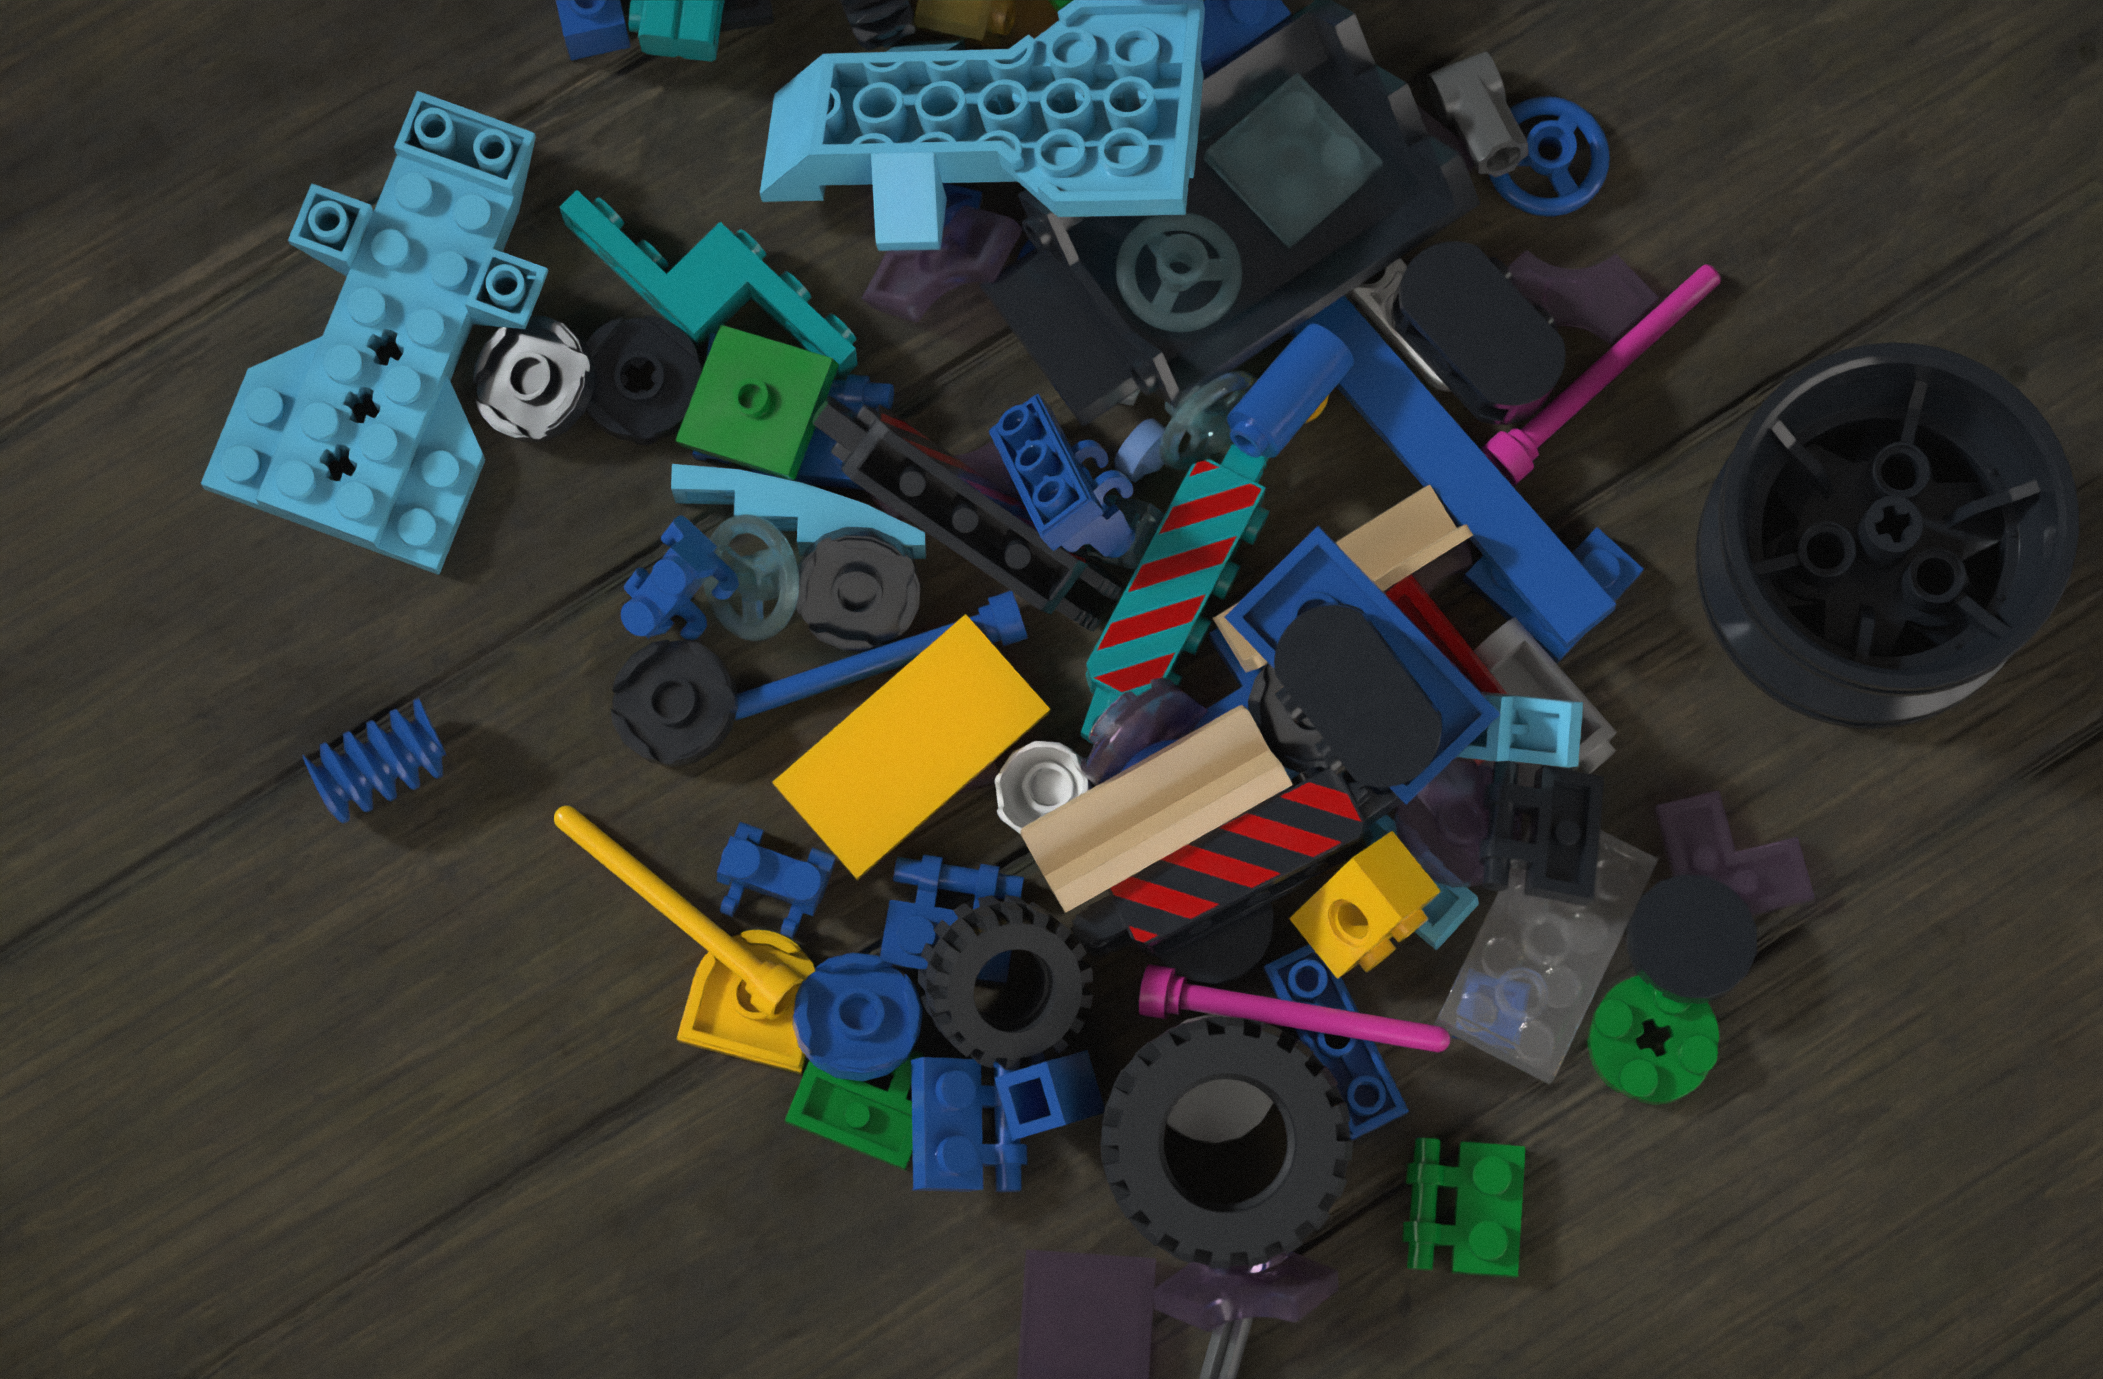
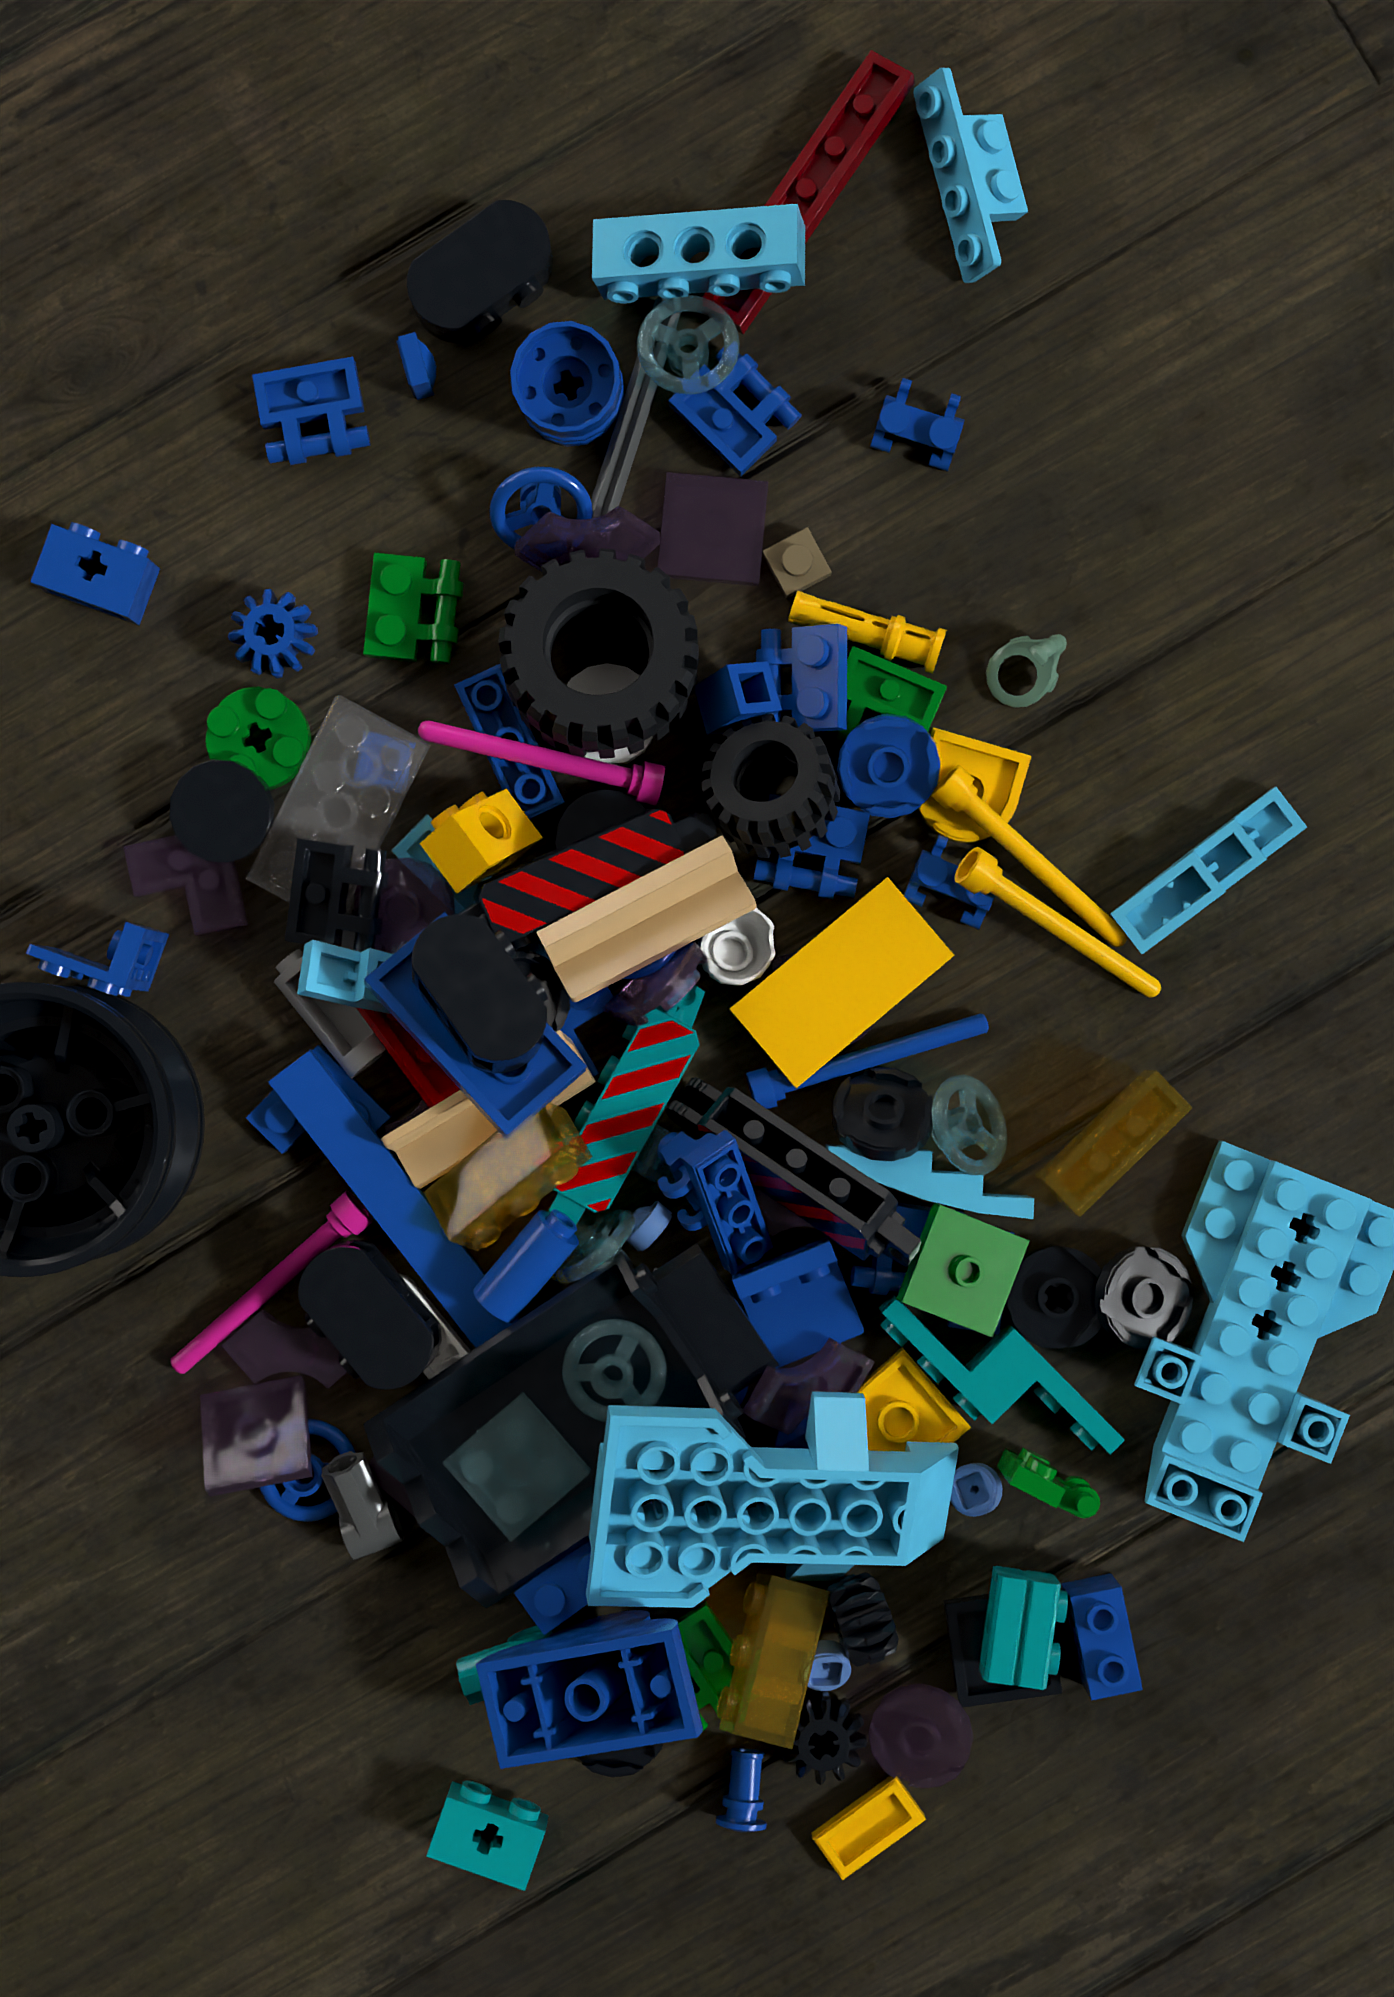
camera: 175 degrees left, 10 degrees up
blue piece [302,698,447,824] -> none
black tile [610,639,738,767] -> none
blue piece [621,515,739,640] -> none
none -> blue bracket [26,922,169,997]
none -> blue brick [31,522,160,626]
none -> clear purple tile [200,1375,313,1497]
none -> blue gear [228,589,318,678]
none -> clear yellow brick [424,1102,593,1251]
none -> blue piece [490,467,593,556]
none -> blue bracket [731,1236,864,1370]
none -> dark tan plate [762,527,832,599]
none -> yellow pin [788,591,947,674]
none -> yellow tile [854,1347,971,1452]
none -> medium blue tile [950,1463,1003,1517]
none -> yellow piece [954,847,1161,998]
none -> sand green piece [986,634,1067,708]
none -> green plate [997,1447,1100,1518]
none -> clear yellow brick [1035,1070,1192,1217]
none -> medium azure slope [1110,786,1307,954]

